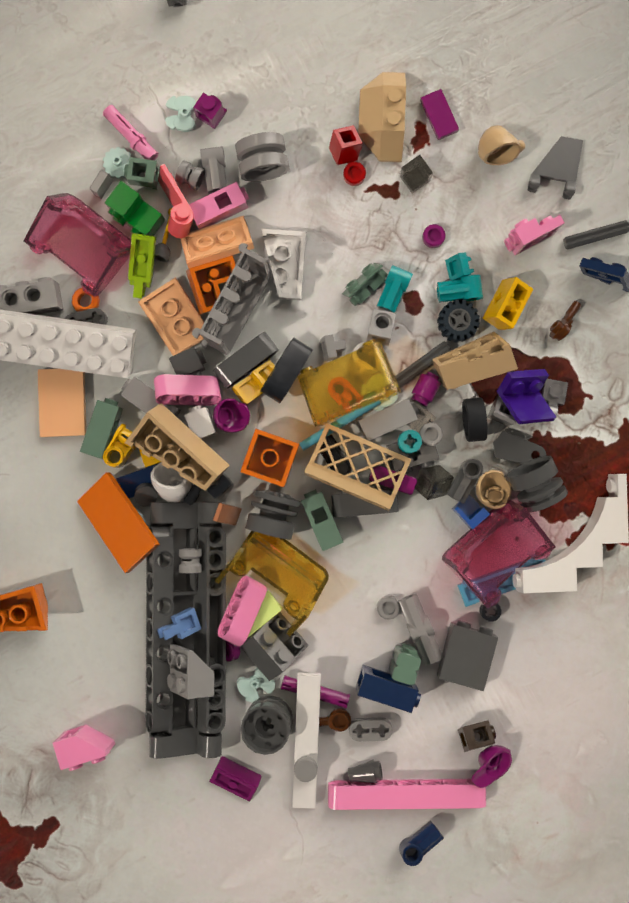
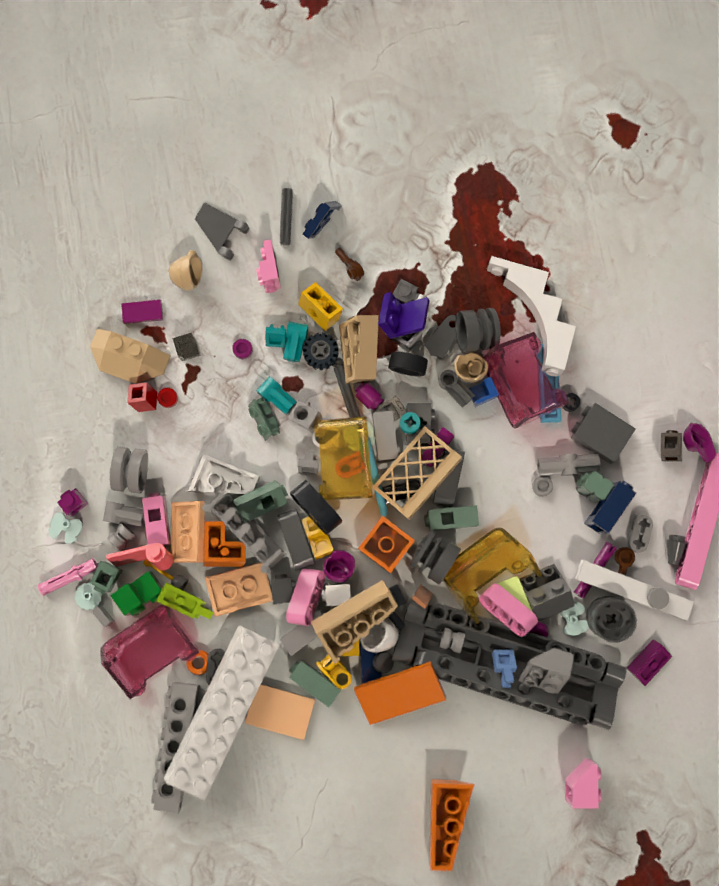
camera: 80 degrees left, 5 degrees down
clear smoke panel [415,465,454,500] -> none
light grey tile [419,423,443,446] -> none
none -> sand green brick [232,480,288,524]

